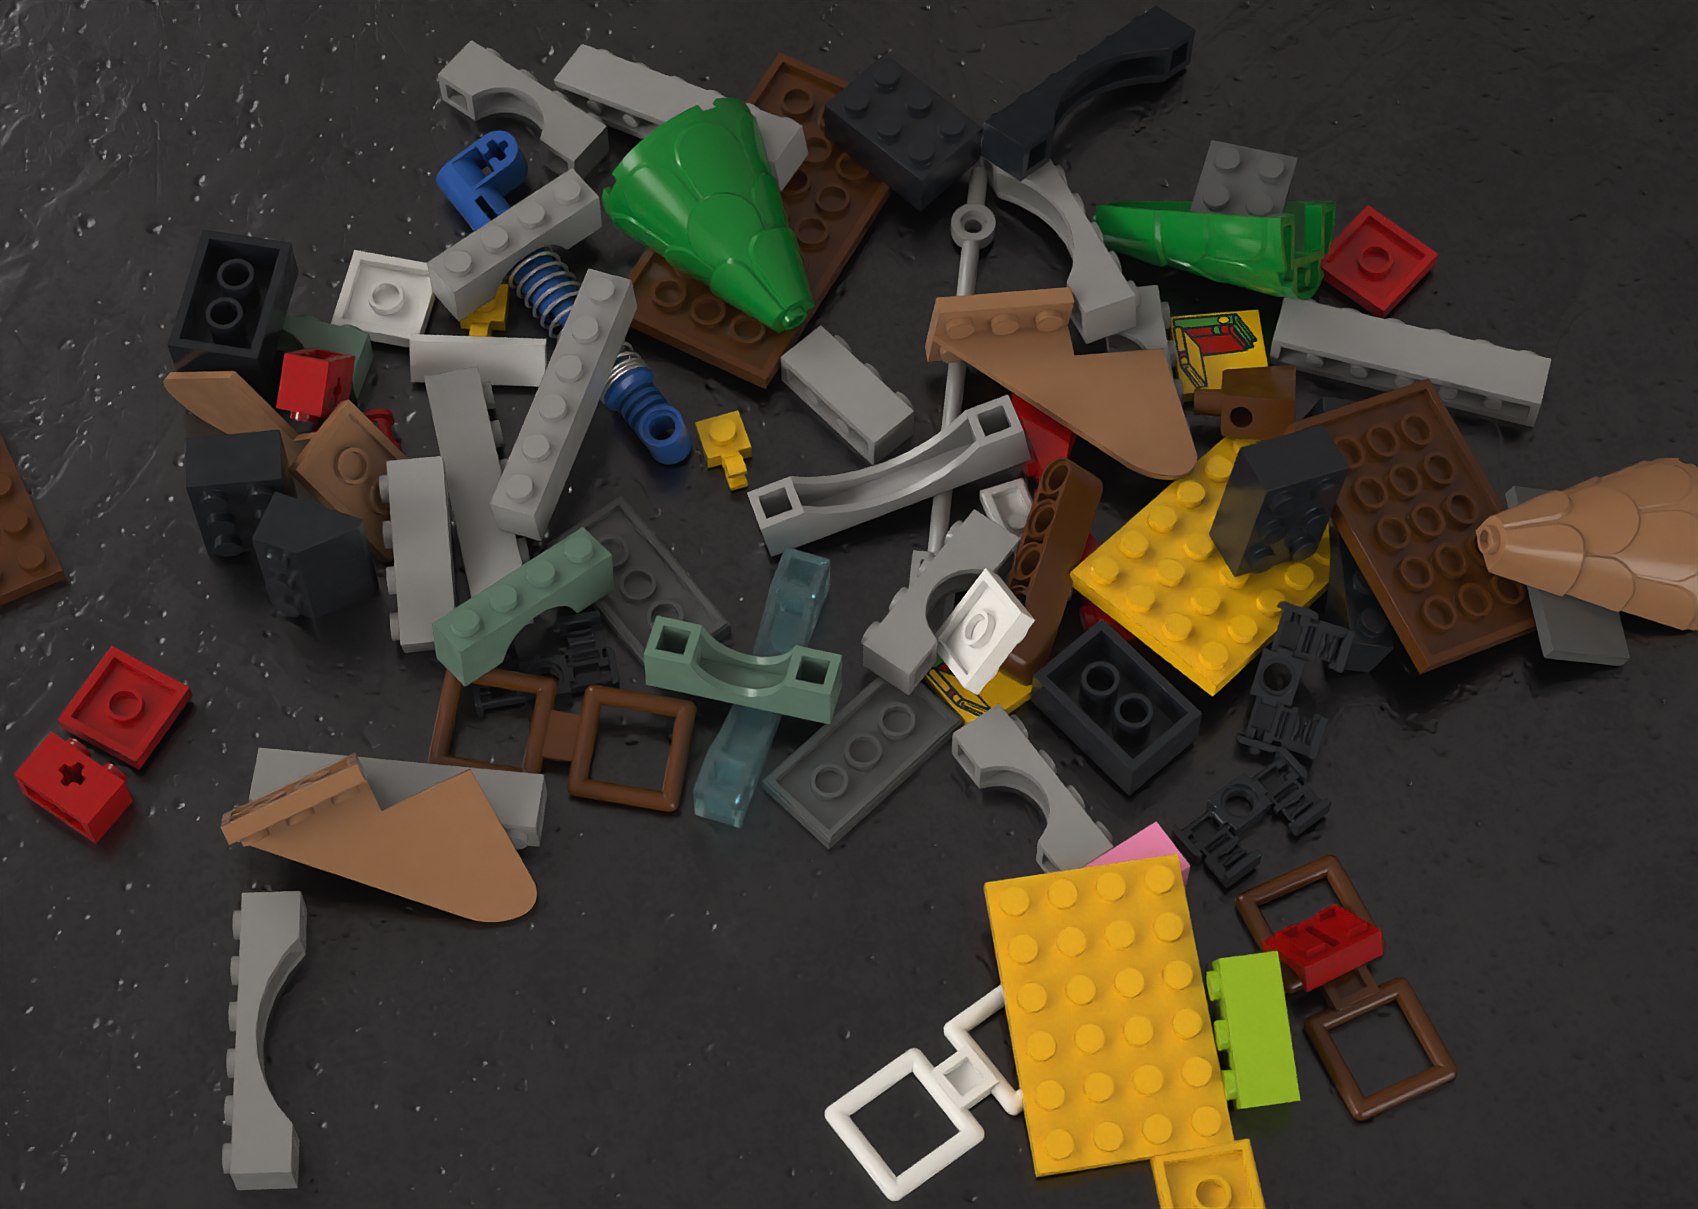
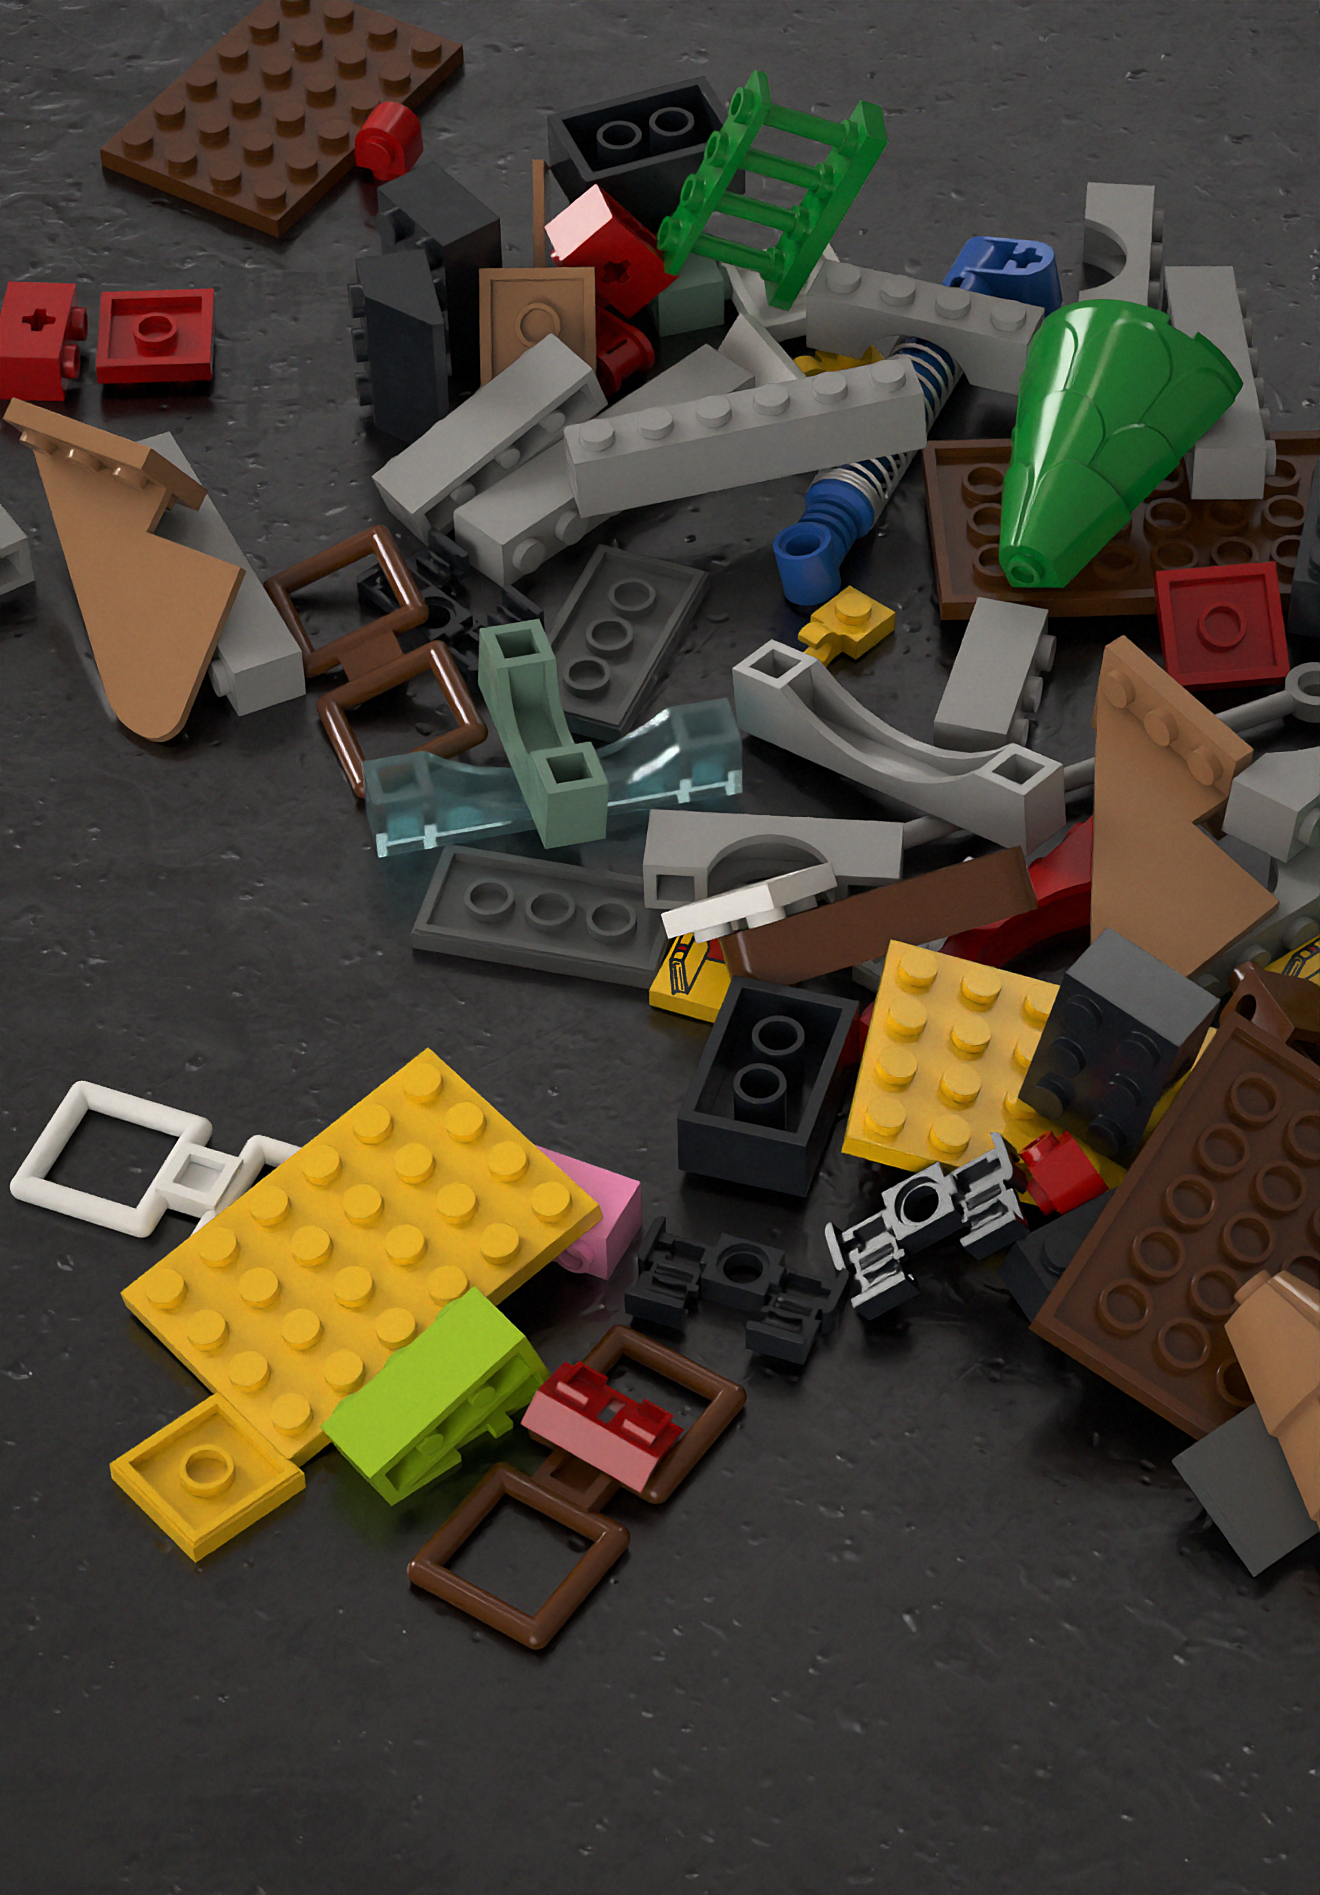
camera: 60 degrees right, 15 degrees down
sand green arch [432,527,614,687] -> none
light grey arch [952,704,1114,873] -> none
none -> red plate [354,102,423,181]
none -> green fence [657,69,888,311]
none -> red plate [1018,1130,1109,1217]
none -> red plate [1153,561,1290,692]

